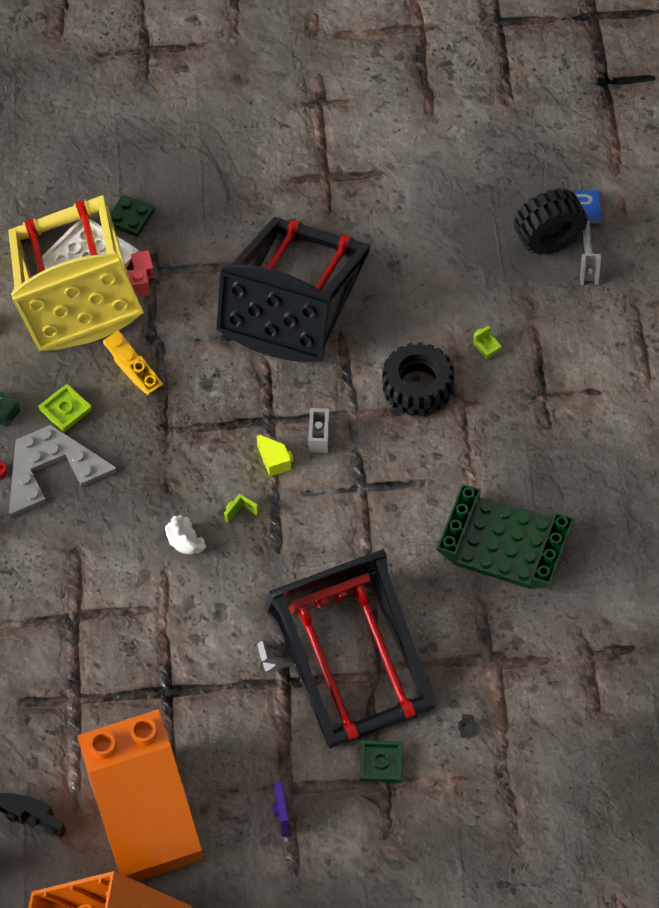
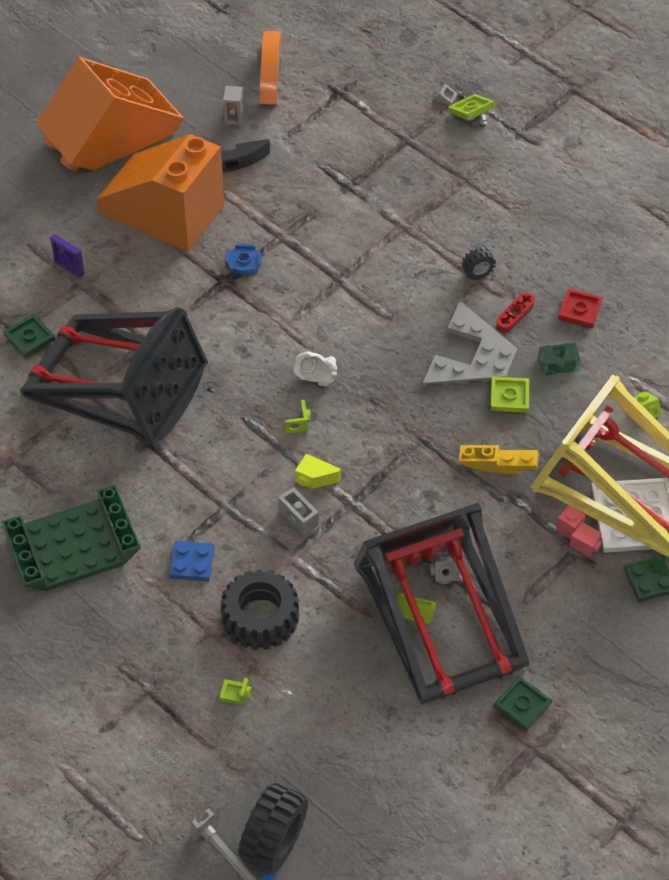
camera: 135 degrees right, 5 degrees down
none -> blue plate [169,541,215,582]
none -> blue plate [226,243,262,275]
none -> dark green plate [493,676,553,732]

